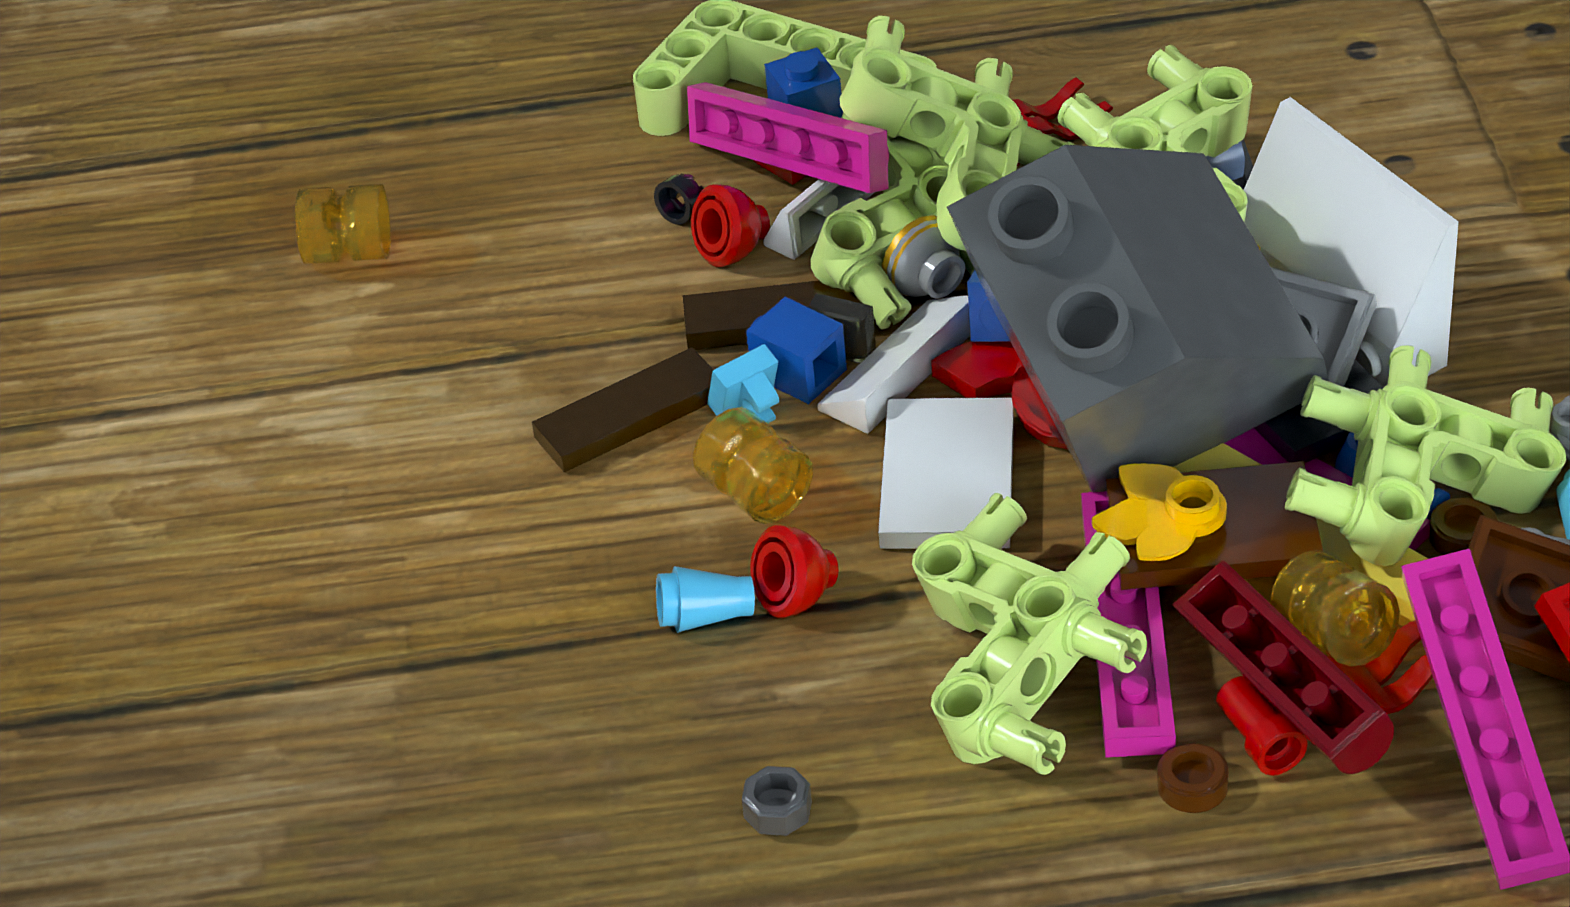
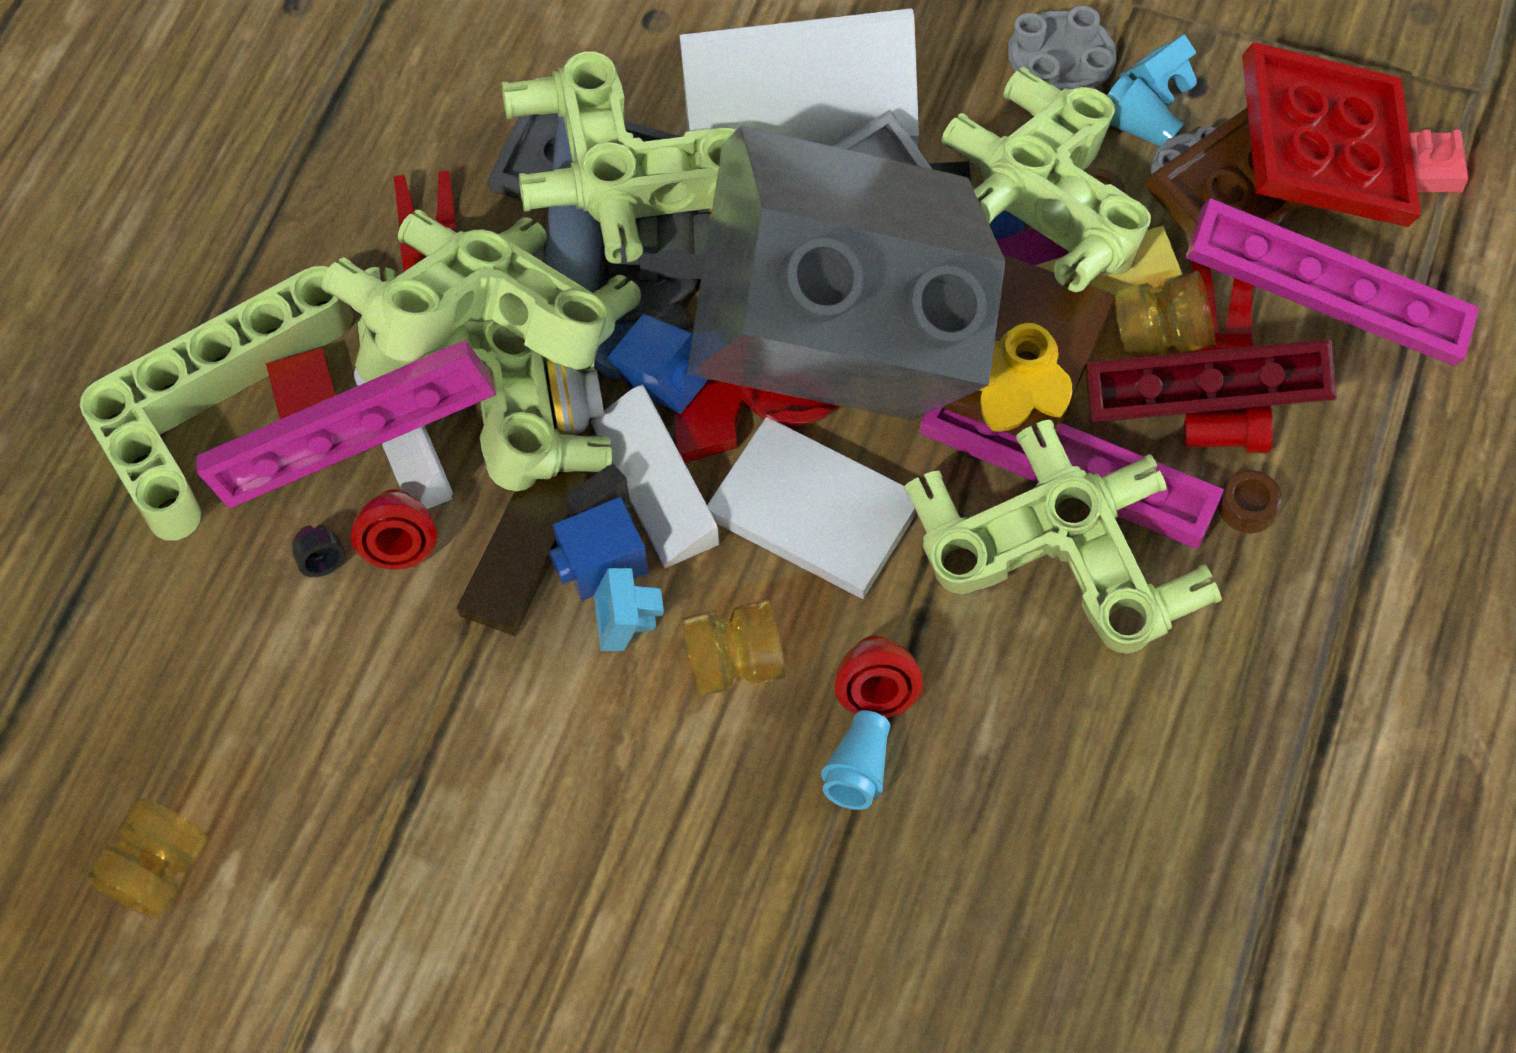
camera: 65 degrees left, 20 degrees up
dark brown tile [532,347,713,473] -> none
flat silver tile [742,766,812,836] -> none
blue brick [764,47,843,118] -> none

